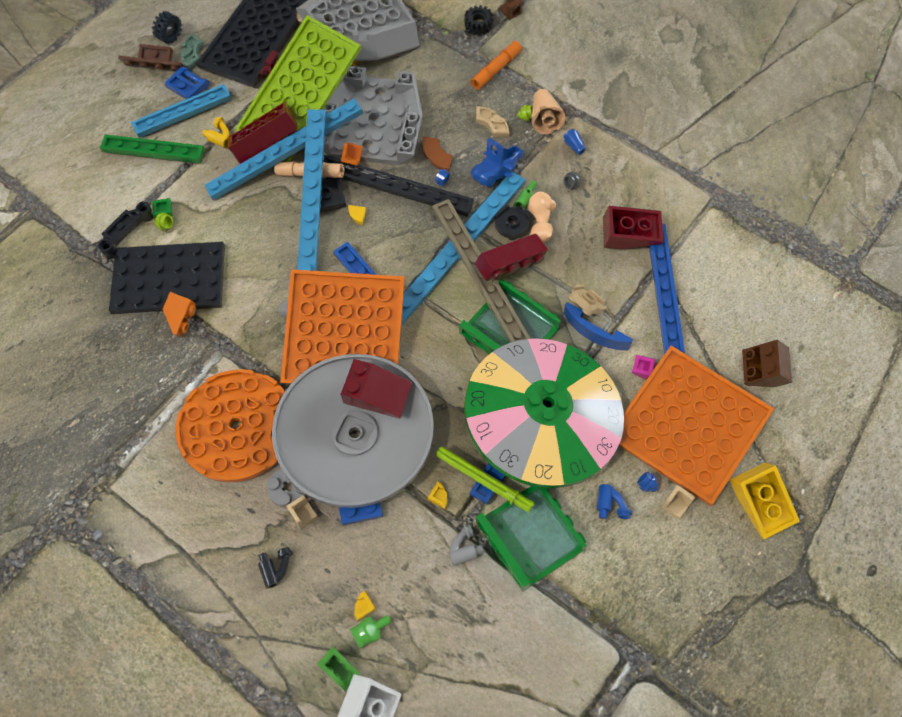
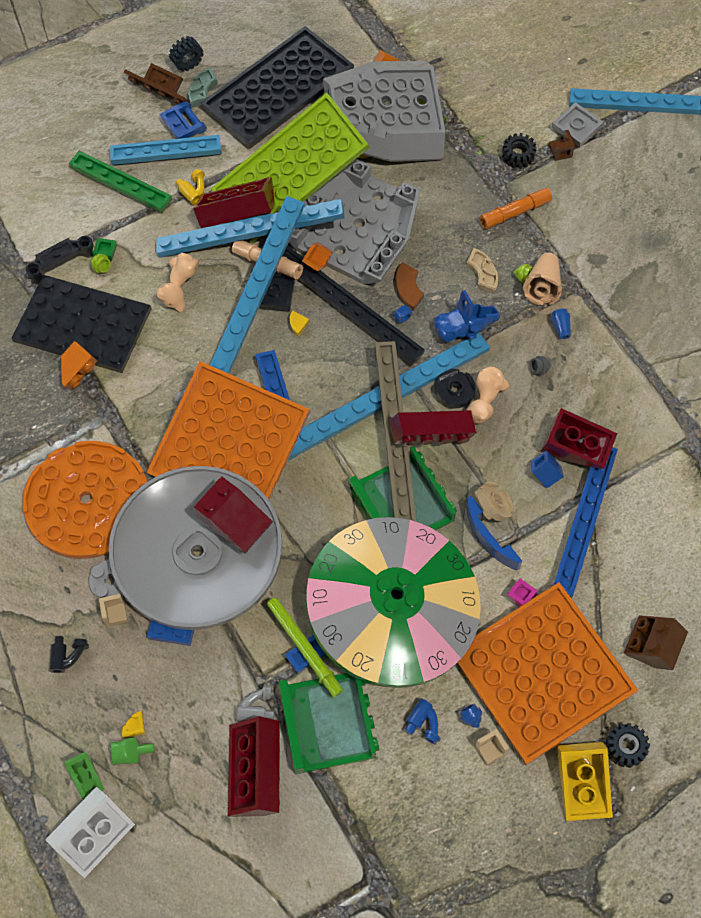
camera: 20 degrees right, 0 degrees up
dark red plate [260,50,278,78] -> none
yellow tile [427,481,448,509] -> none
bright green piece [513,180,537,209] -> none
none -> light nougat animal [157,253,199,312]
none -> dark red slope [228,716,280,817]
none -> blue panel [530,450,564,488]
none -> black bush [606,723,650,768]

